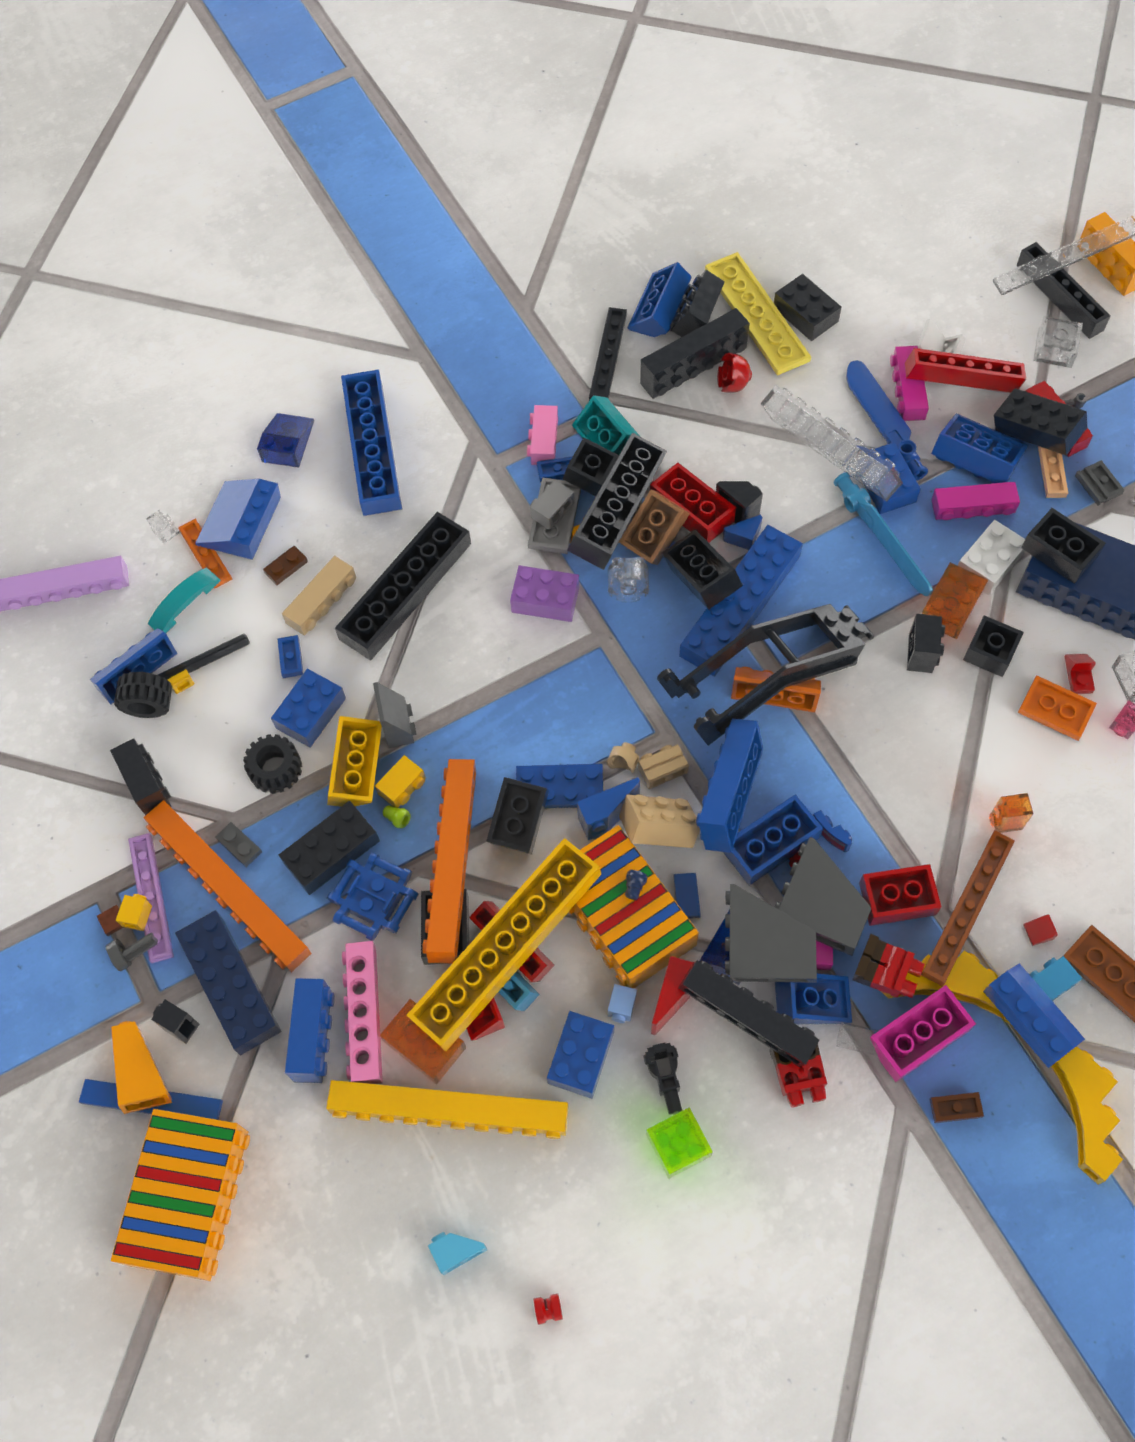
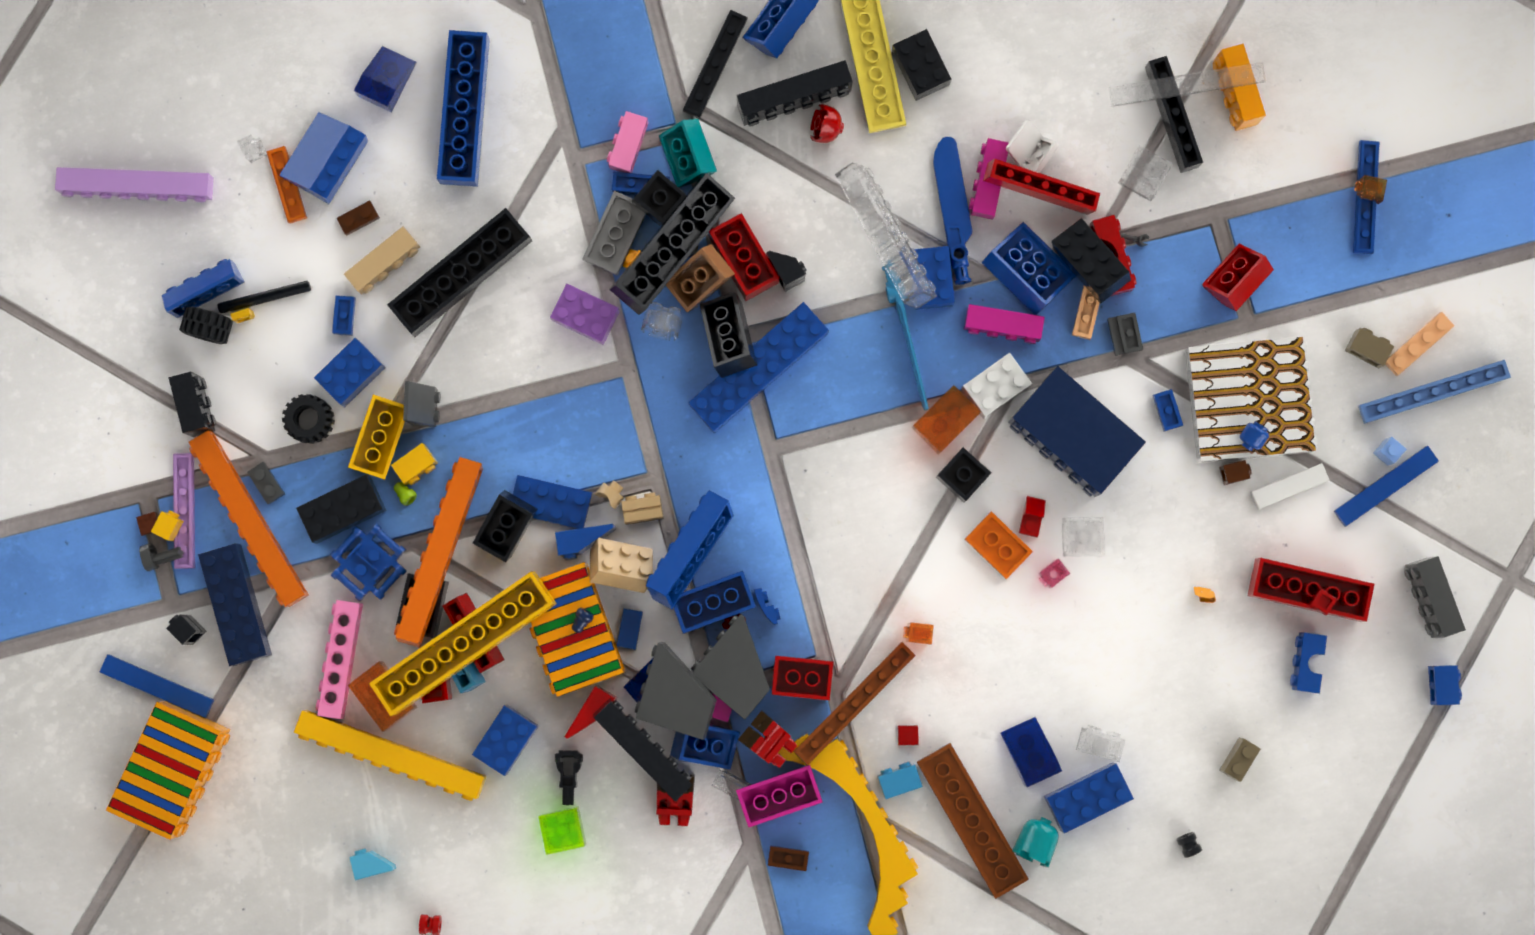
camera: 10 degrees right, 20 degrees up
light orange slope [111,1021,172,1114] -> none
teal slope [148,567,221,633] -> none
blue brick [285,978,335,1083] -> none
light grey brick [530,480,575,530] -> none
light blue brick [608,984,637,1023] -> none
black piece [657,604,874,746] -> none
black brick [671,270,725,337] -> none
blue slope [723,514,763,550] -> none
orange slope [731,667,821,713] -> none
black brick [907,614,945,673] -> none
blue slope [983,963,1085,1068] -> none
black brick [1021,508,1106,584] -> none

